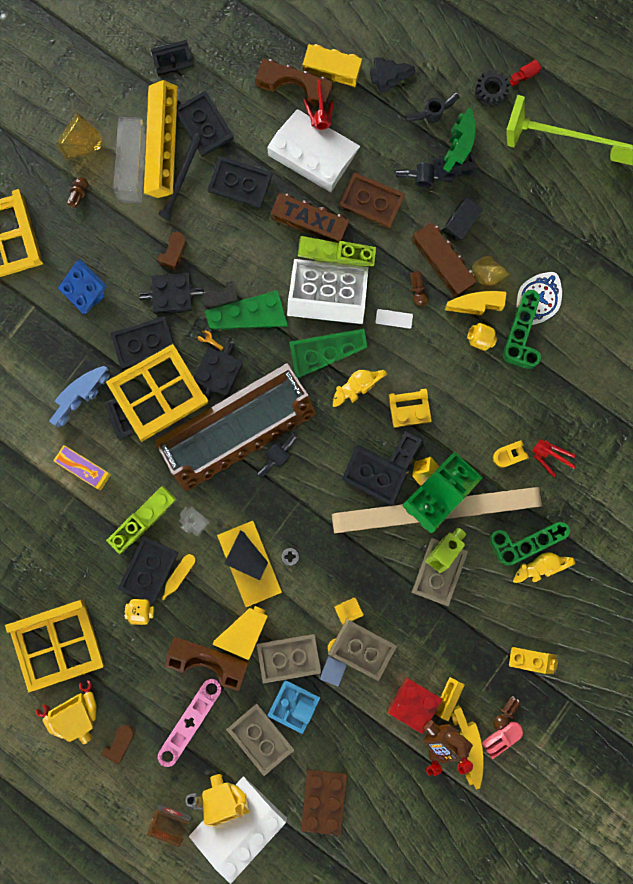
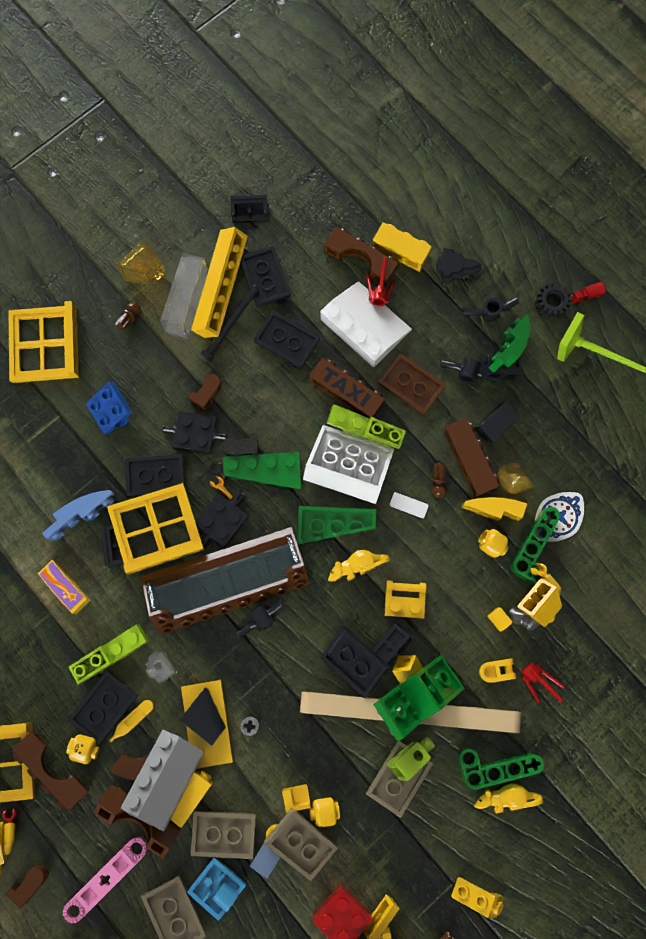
camera: 15 degrees right, 5 degrees down
none -> reddish brown arch [12,731,90,811]
none -> reddish brown tile [109,753,150,780]
none -> light grey slope [121,730,204,831]
none -> yellow head [309,797,340,828]
none -> yellow brick [487,607,512,632]
none -> yellow torso [508,563,562,630]

